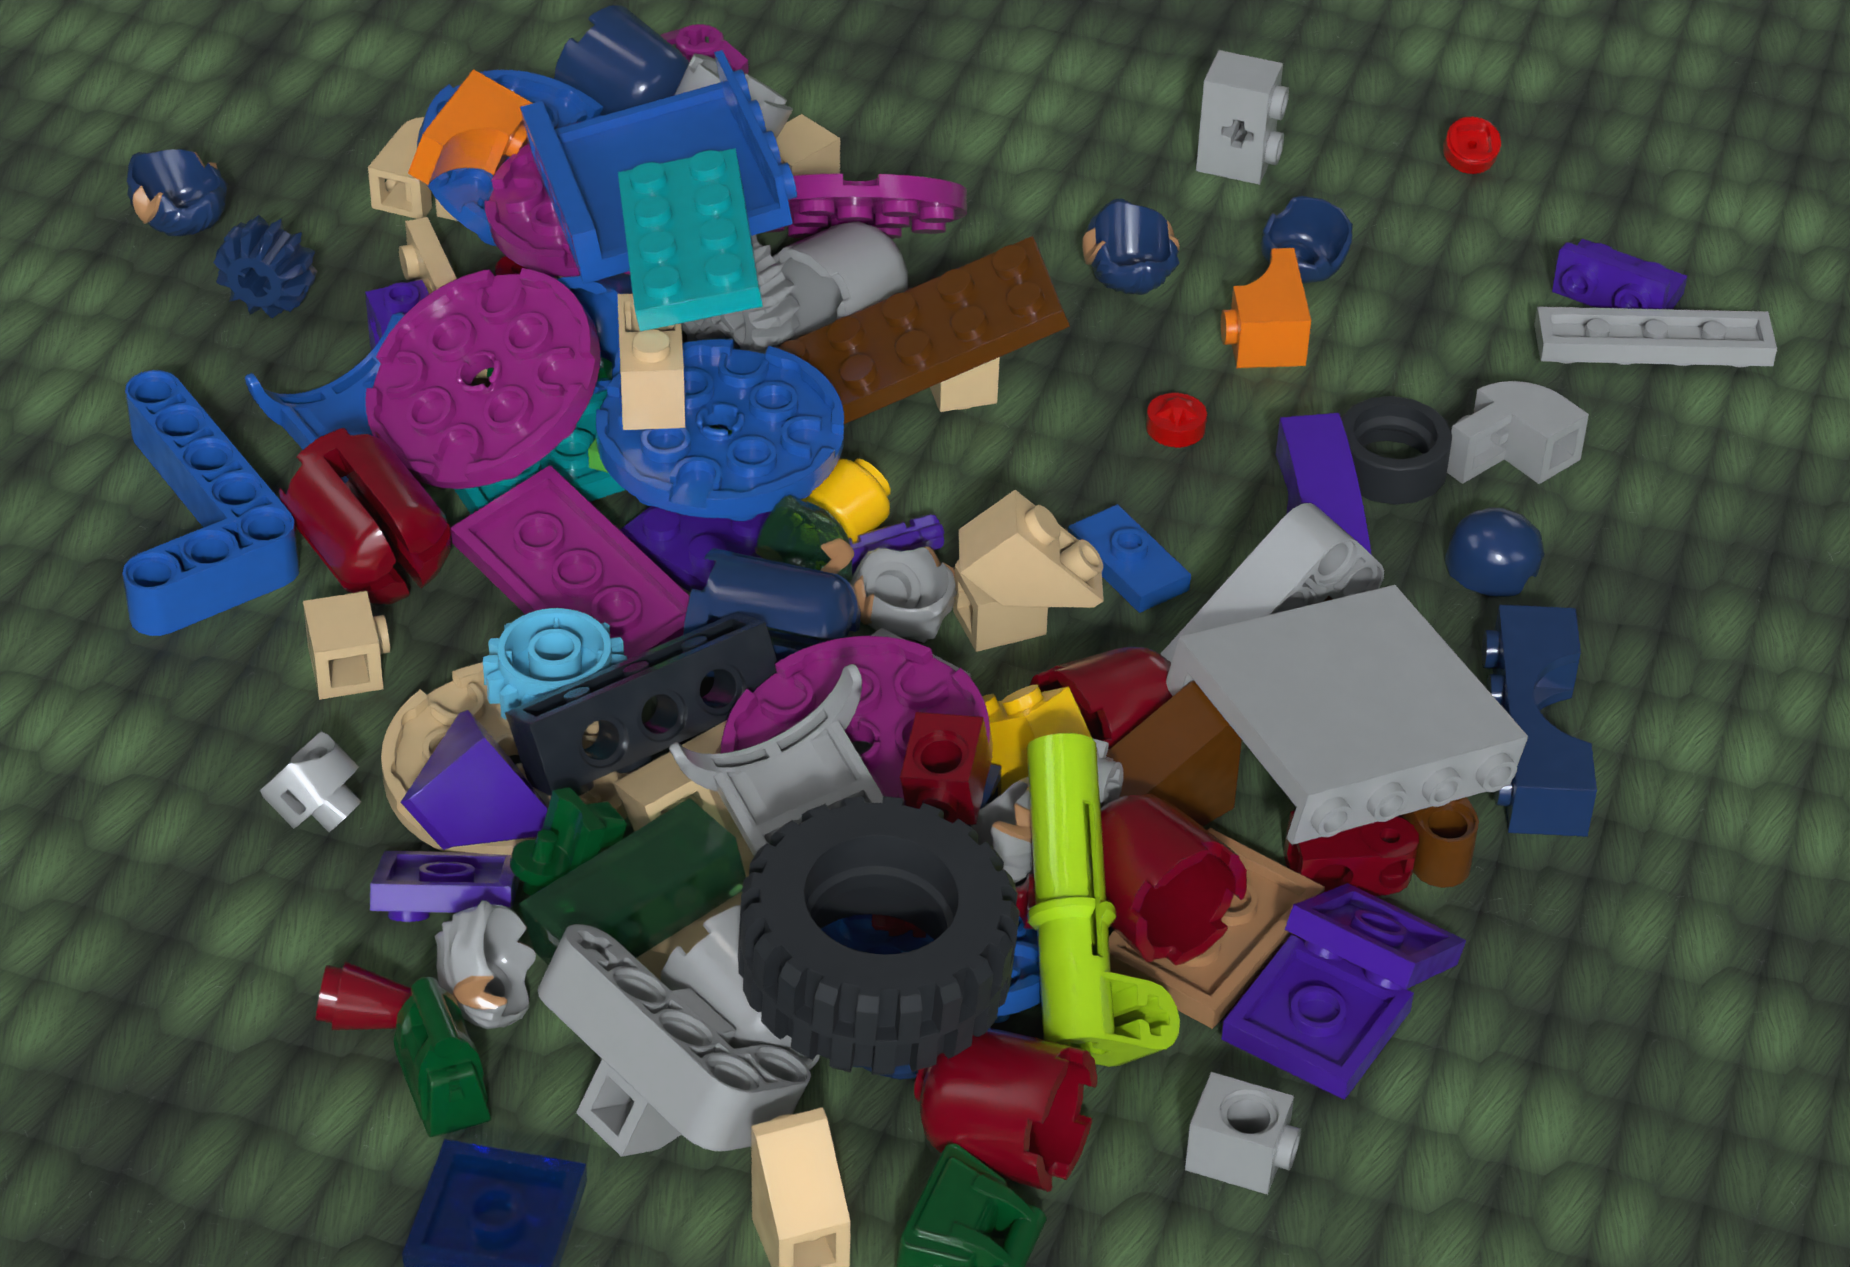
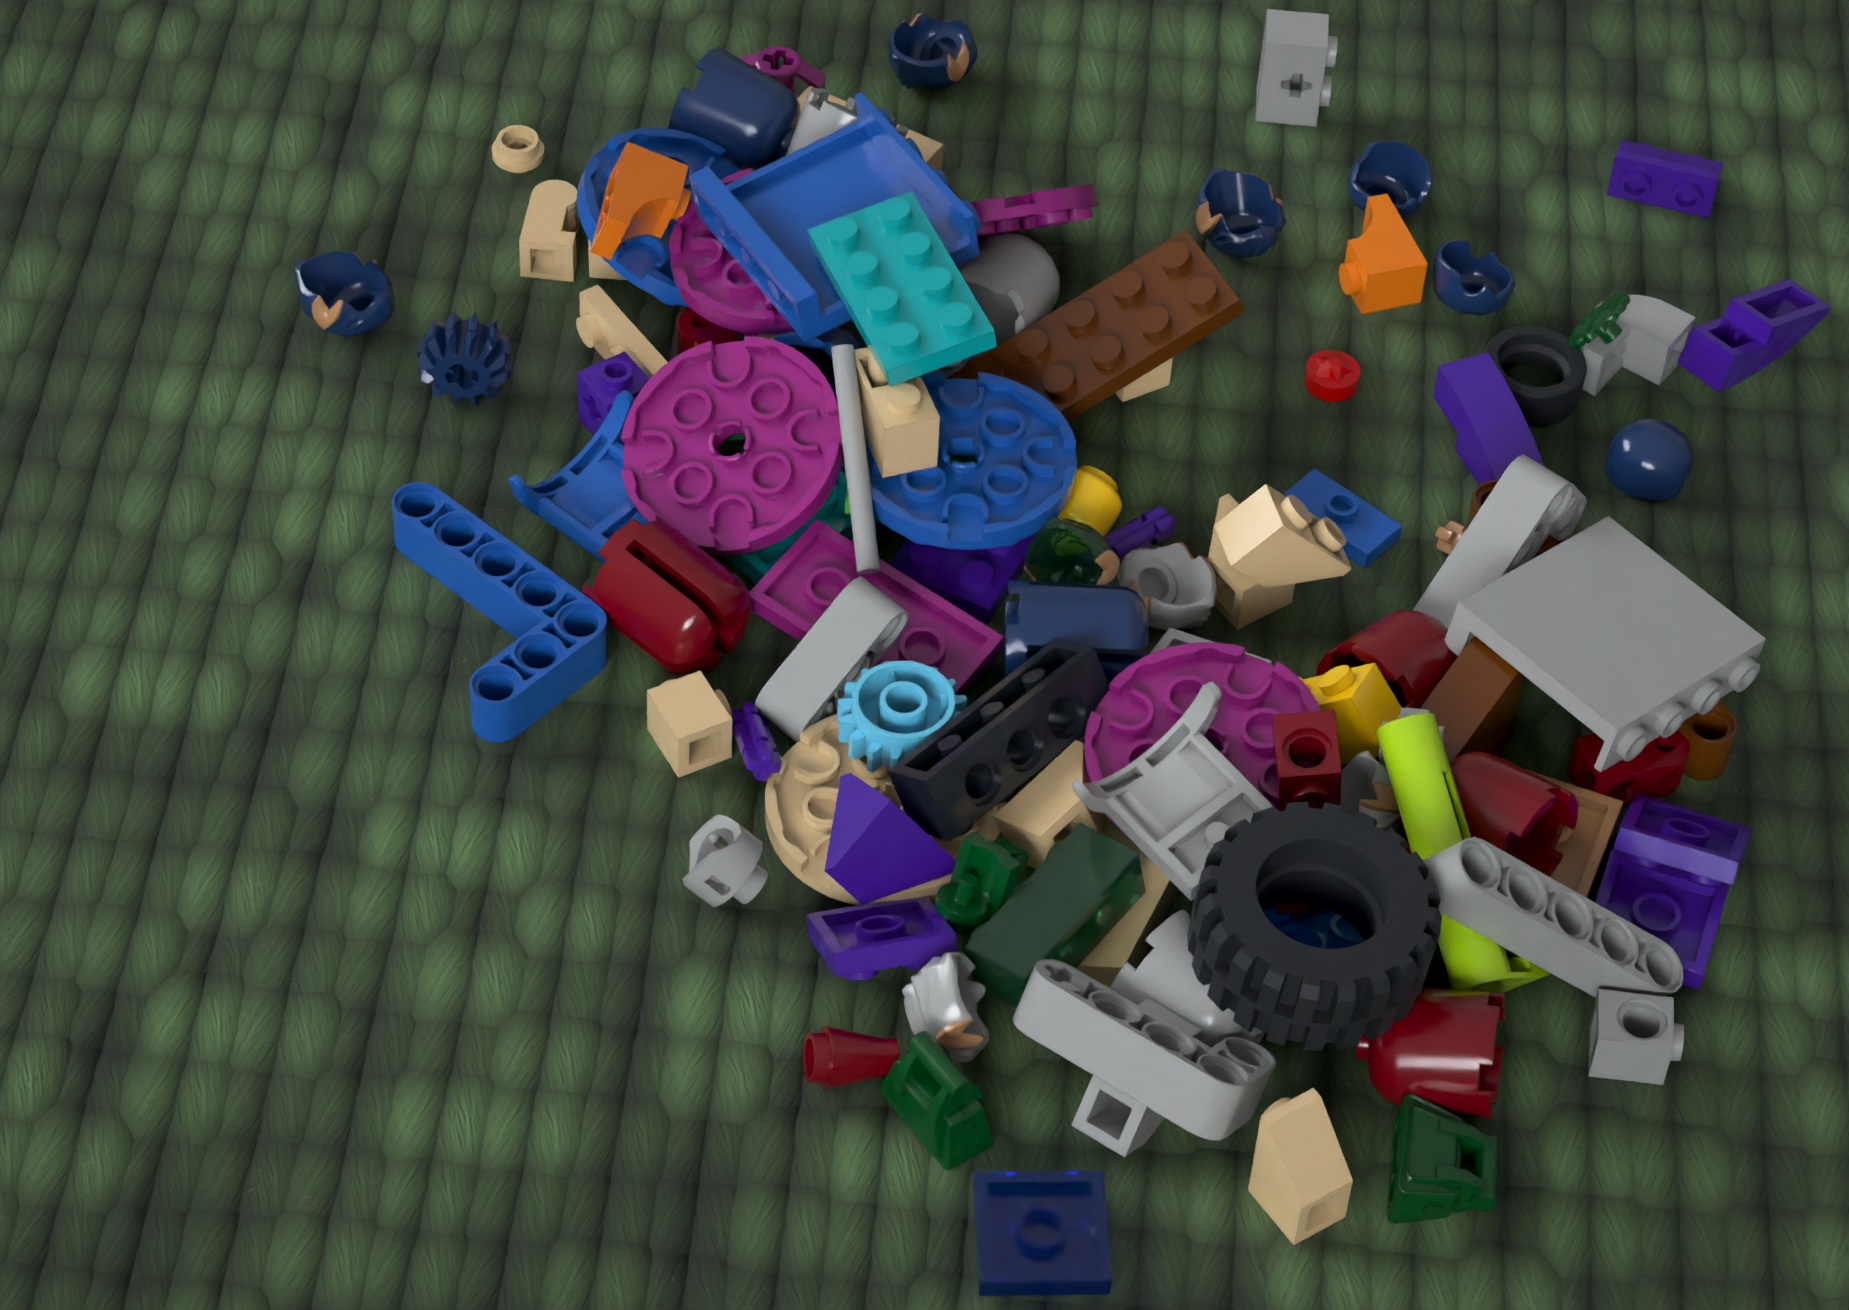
camera: 15 degrees left, 5 degrees up
red tile [1443,117,1501,174] -> none
dark blue arch [1482,605,1597,837] -> none
light grey plate [1534,307,1777,367] -> none
none -> tan plate [492,125,544,173]
none -> dark purple axle [731,702,782,781]
none -> light grey beam [755,577,909,743]
none -> light grey bar [831,344,880,574]
none -> dark blue hair [888,13,978,89]
none -> light grey beam [1423,837,1683,998]
none -> dark blue hair [1433,239,1515,315]
none -> dark green piece [1568,292,1631,349]
none -> dark purple slope [1677,278,1831,392]

